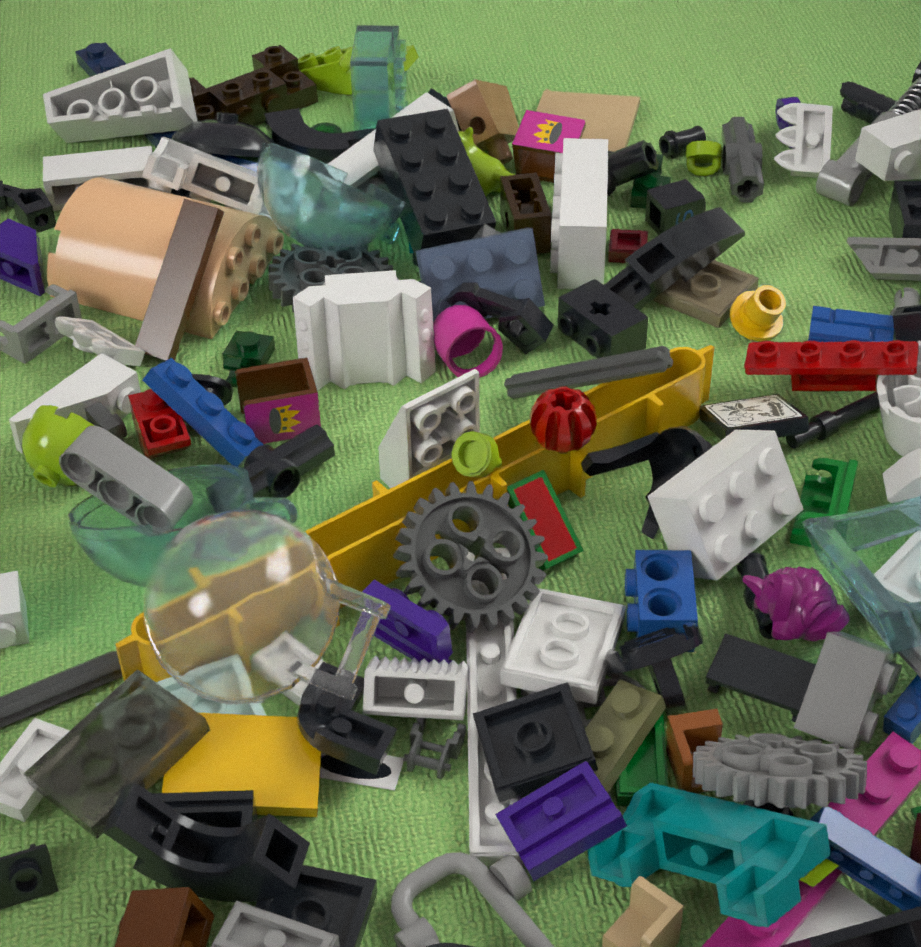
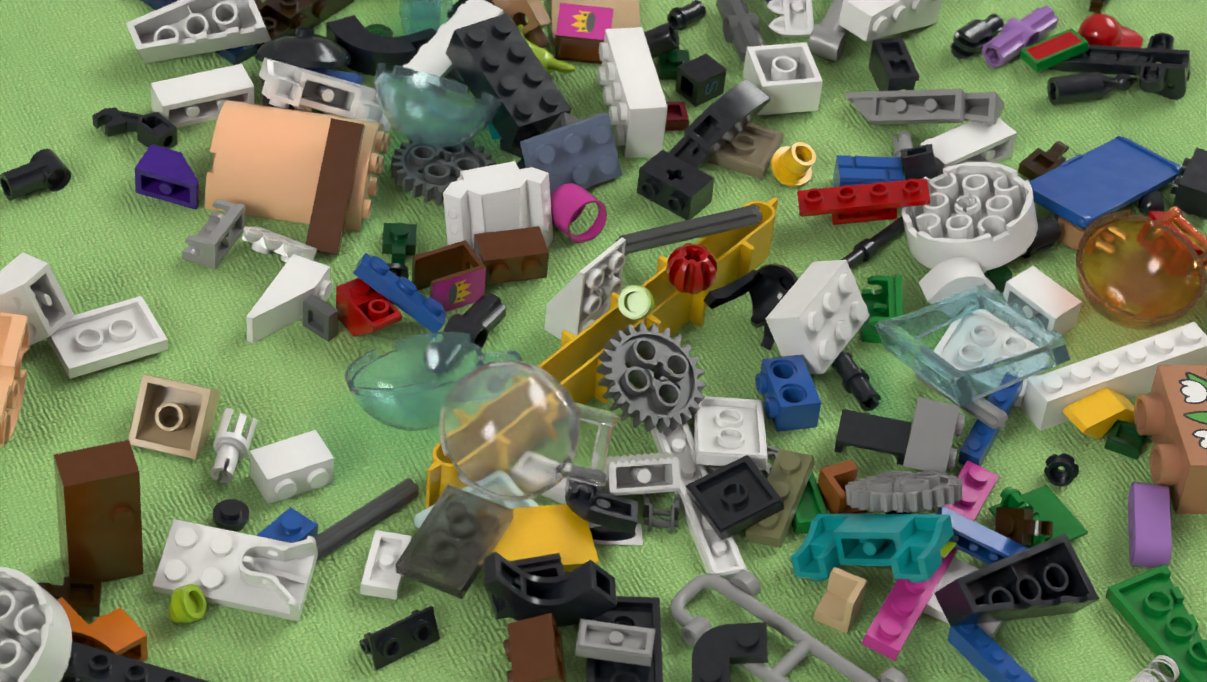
camera: 20 degrees left, 0 degrees up
lime cylinder [22,405,95,488] -> none
light grey beam [59,426,193,536] -> none
dark purple plate [362,579,453,664] -> none
black piece [446,282,554,355] -> none
dark purple plate [495,761,627,881] -> none
dark brown brick [500,172,552,254] -> none
red tile [507,470,584,571] -> none
black tile [605,622,703,716] -> none
lime tile [686,141,722,176] -> none
tile [699,394,809,440] -> none
magenta hair [742,566,850,642] -> none
none -> reddish brown brick [473,226,549,285]
none -> white brick [743,42,823,115]

